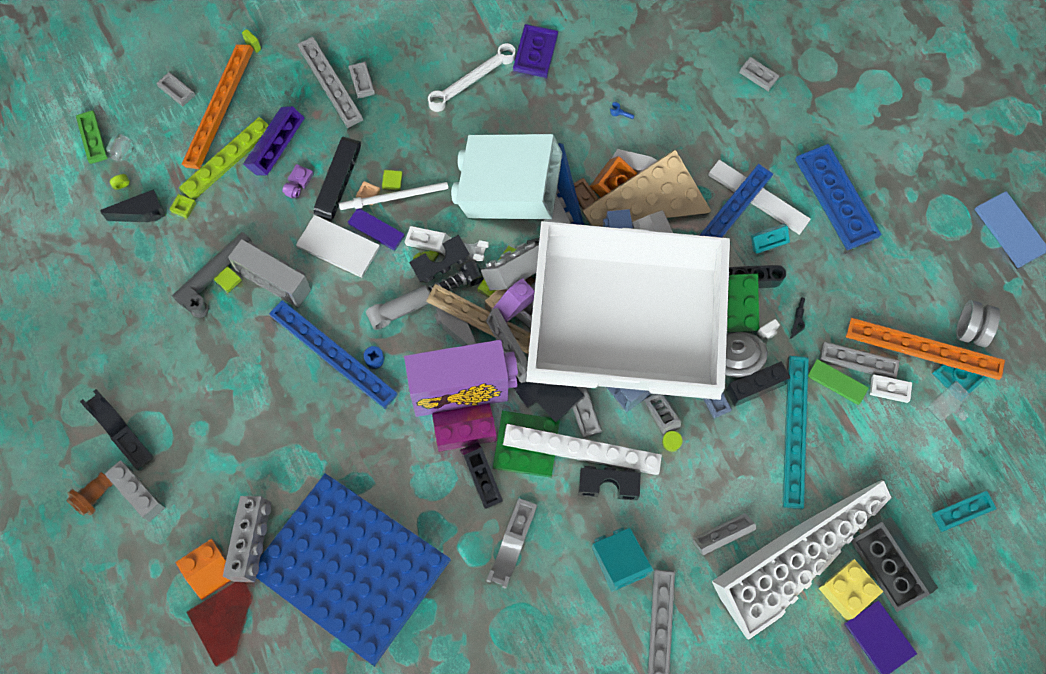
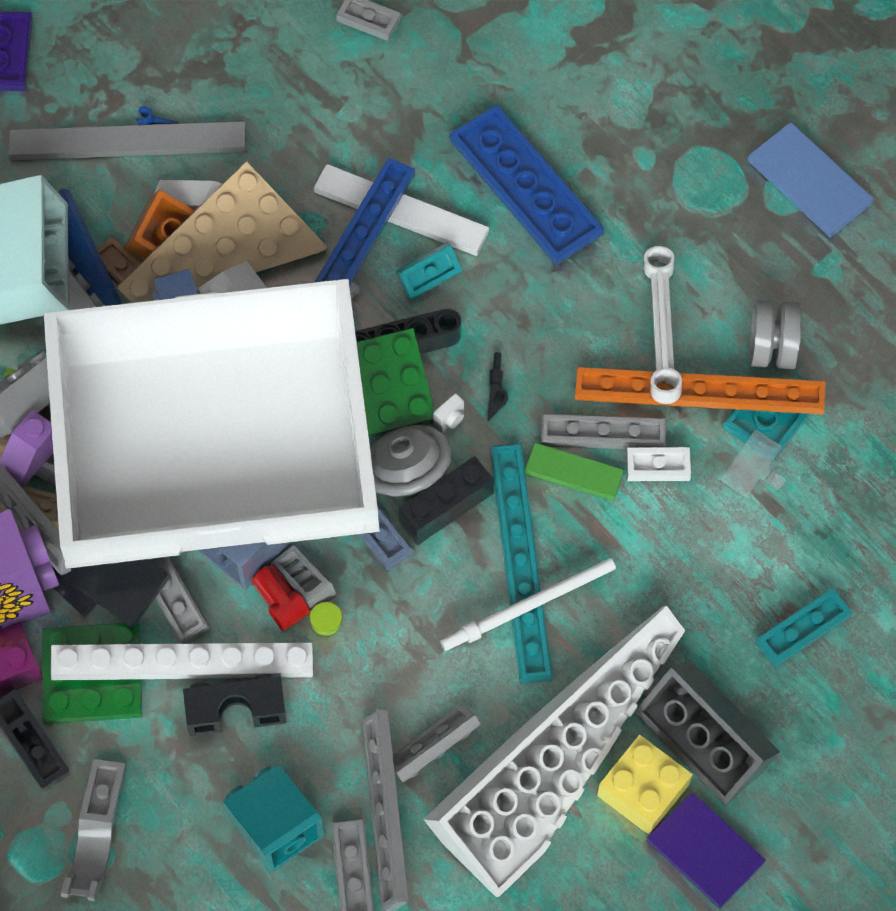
camera: 10 degrees left, 5 degrees down
none -> light grey tile [8,121,246,160]
none -> red piece [251,565,310,631]
none -> light grey tile [362,709,409,911]
none -> white bar [440,558,616,651]
none -> white piece [644,246,682,404]

